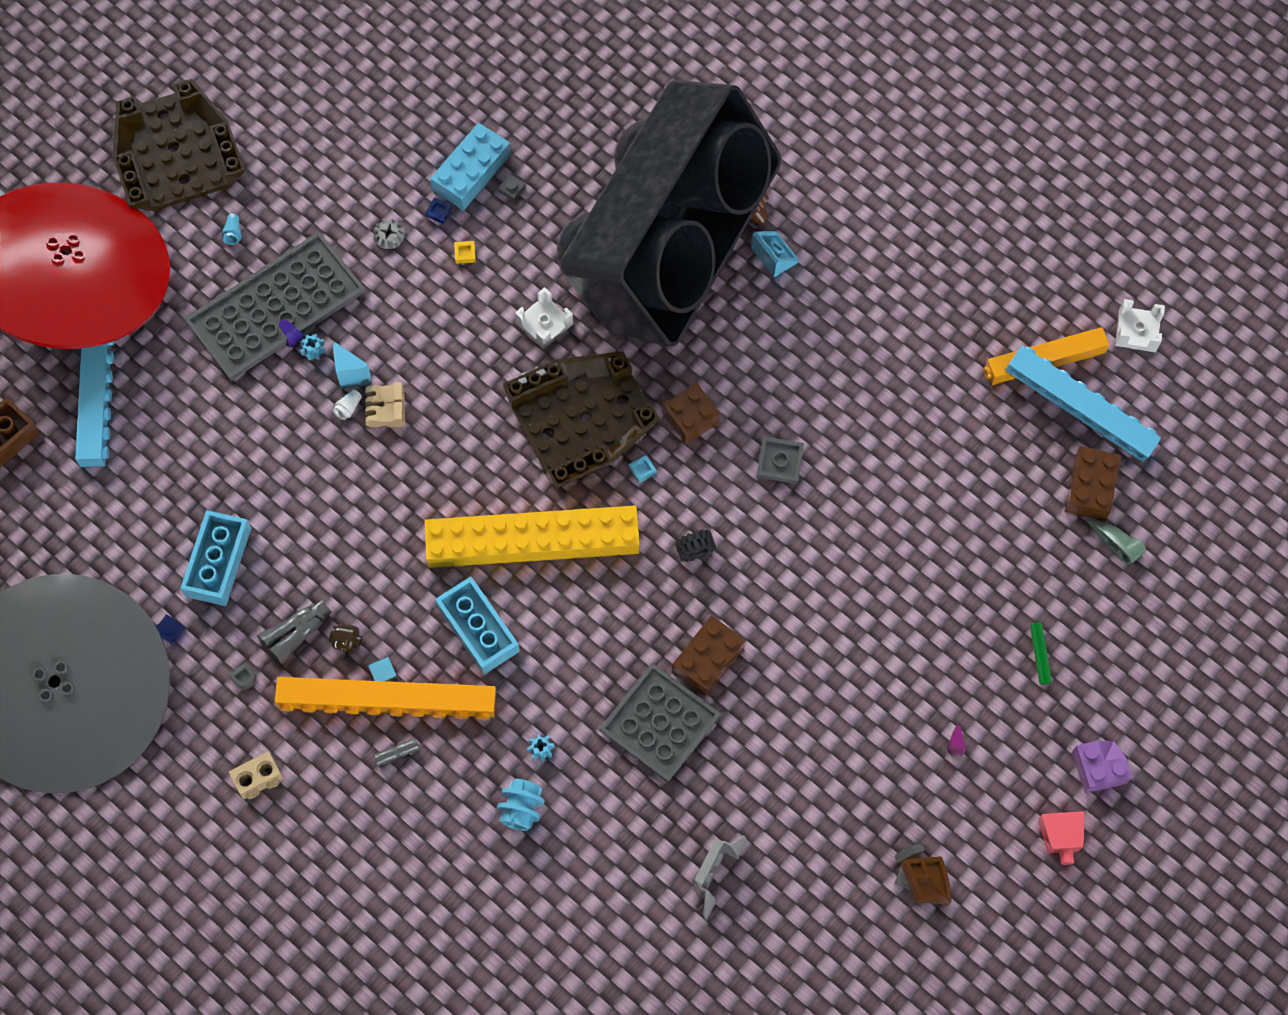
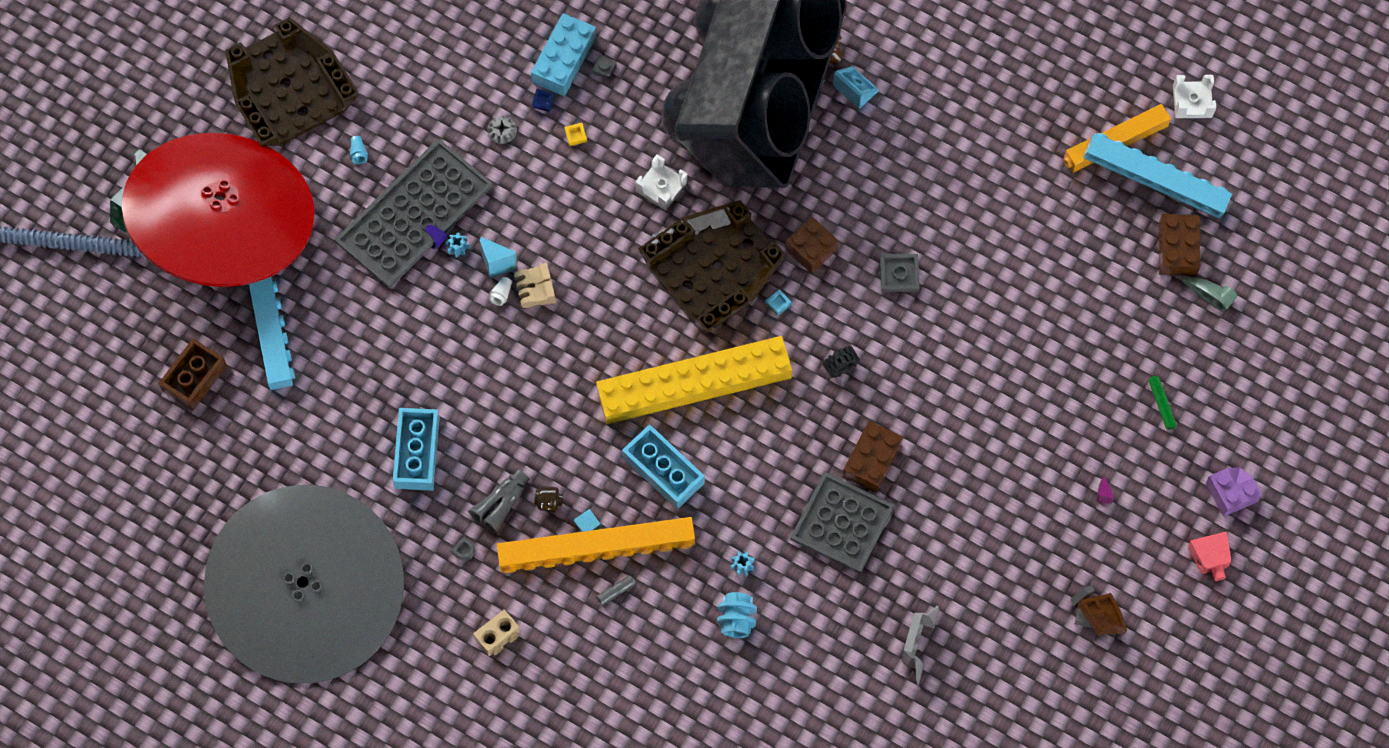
camera: 10 degrees left, 0 degrees up
clear blue plate [156,614,185,645] -> none

